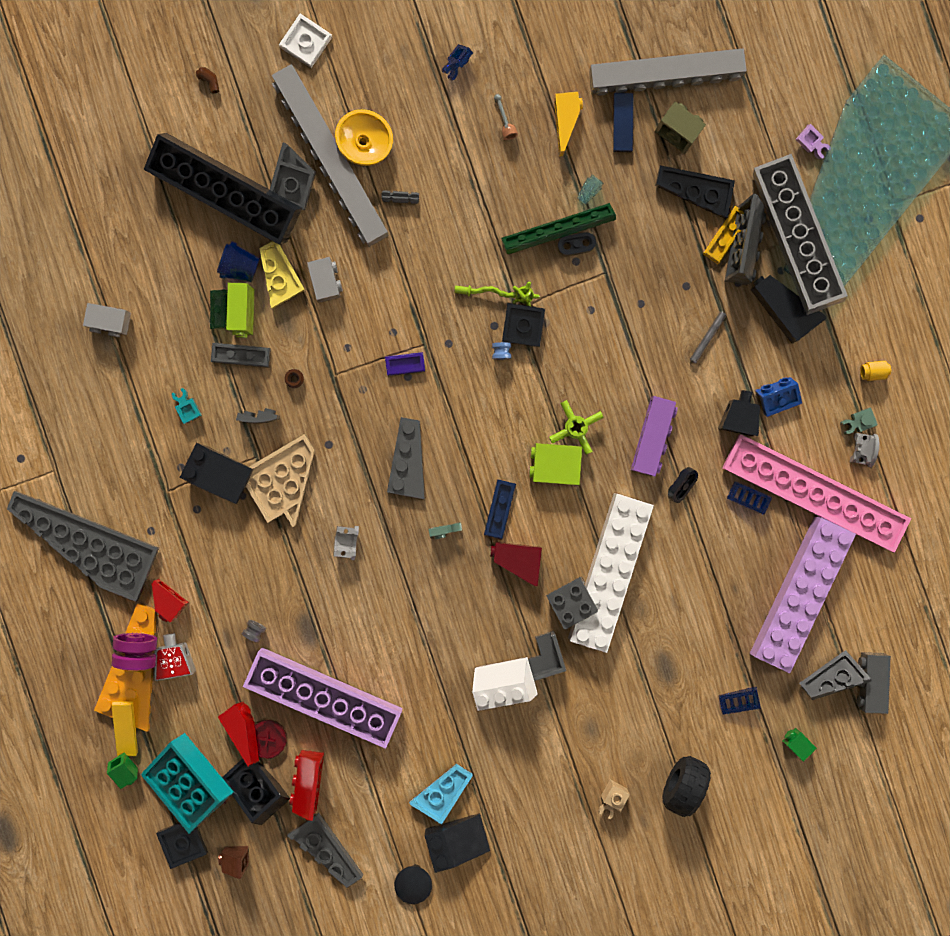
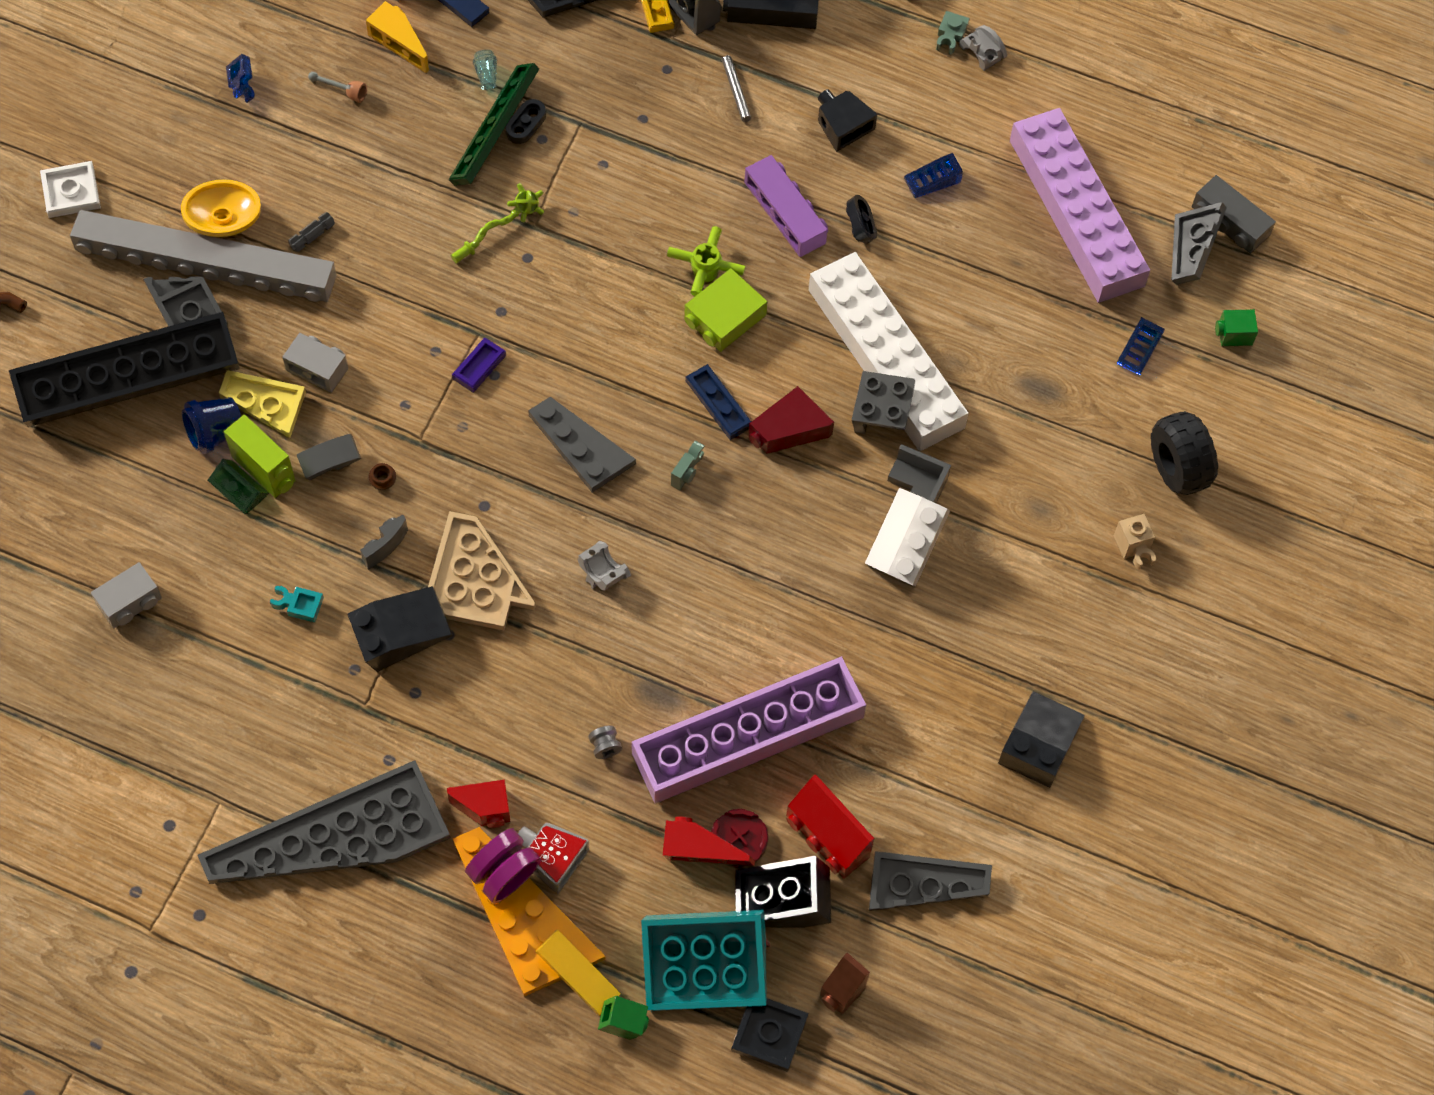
camera: 50 degrees left, 25 degrees down
dark grey tile [211,343,271,368] -> none
black dish [394,864,432,904] -> none
medium azure wing [409,764,473,824] -> none
medium blue wheel [492,342,511,360] -> none
black plate [502,303,545,347] -> none
bright pink plate [722,434,911,553] -> none
blue bracket [756,377,802,417] -> none
none -> dark grey slope [296,434,361,480]

